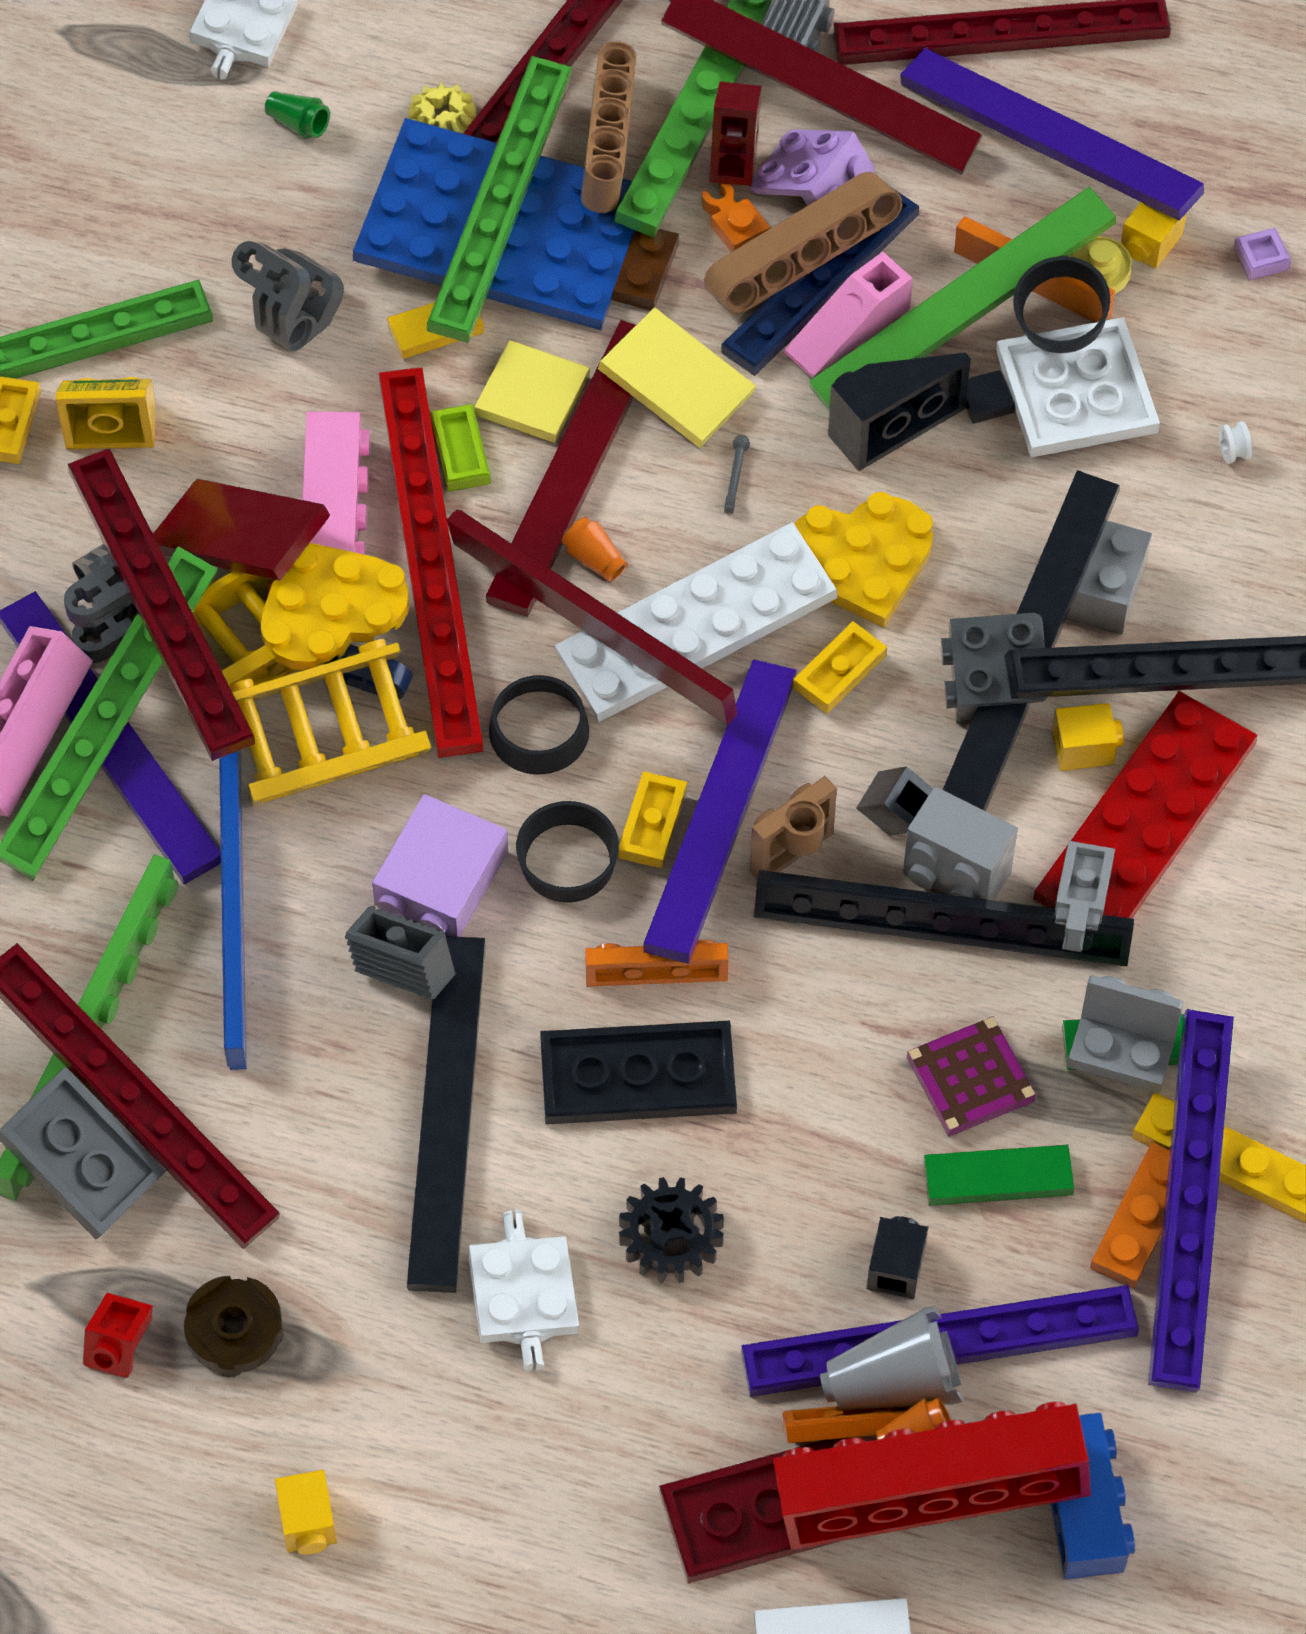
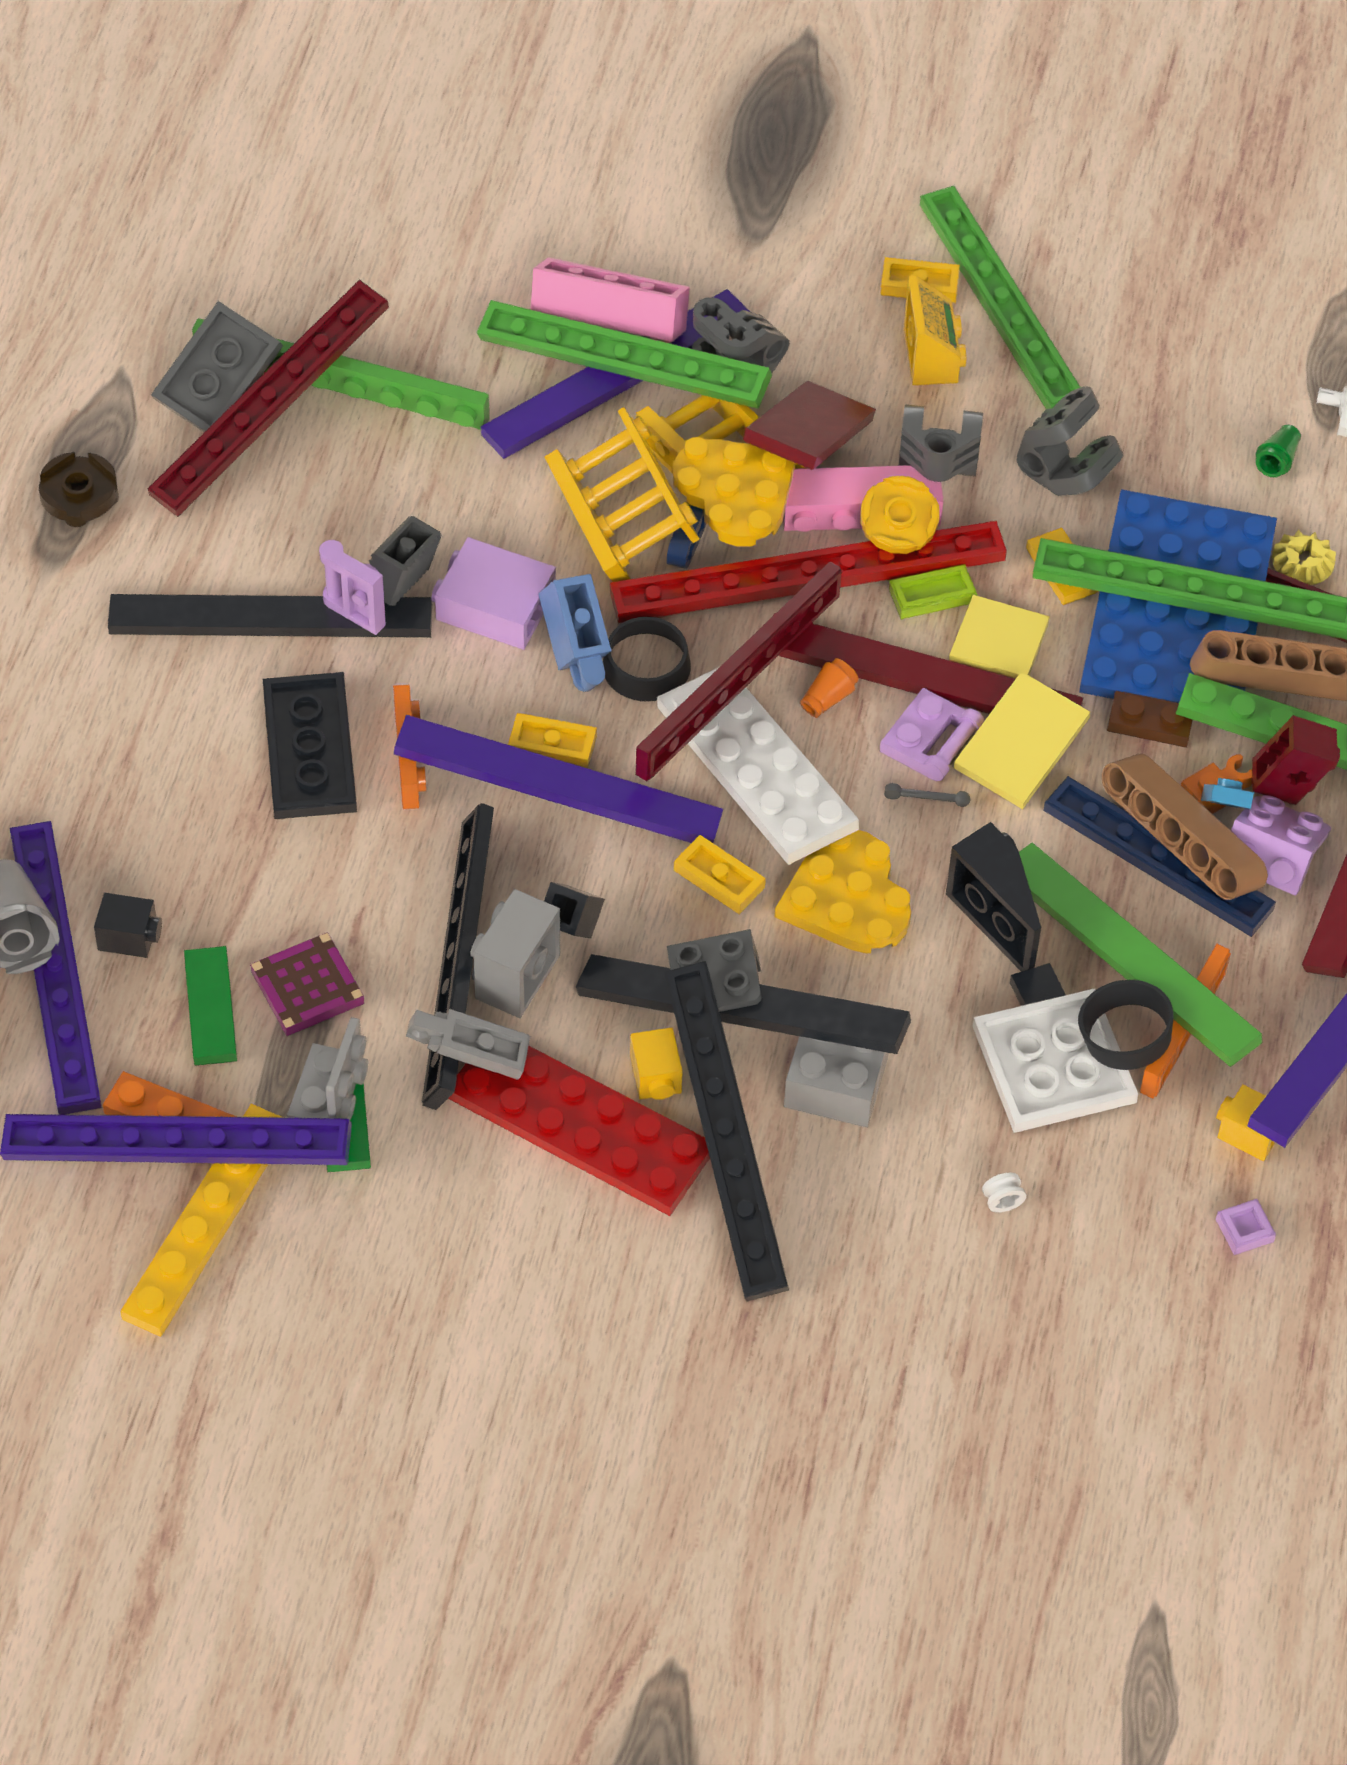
camera: 85 degrees right, 5 degrees down
dark red tile [68,448,255,761] -> none
red bracket [83,1292,153,1378] -> none
blue tile [219,750,247,1070] -> none
white plate [468,1210,579,1372] -> none
black tyre [516,801,619,902] -> none
black gear [619,1177,724,1283] -> none
medium nougat plate [750,776,837,879] -> none
bright pink slope [784,252,913,379] -> none
light yellow plate [1070,236,1132,294] -> none
none -> lavender plate [319,540,386,635]
none -> medium blue brick [538,574,611,692]
none -> yellow tile [860,476,939,554]
none -> lavender plate [880,688,985,781]
none -> dark grey piece [898,404,983,482]
none -> dark azure plate [1201,778,1254,809]

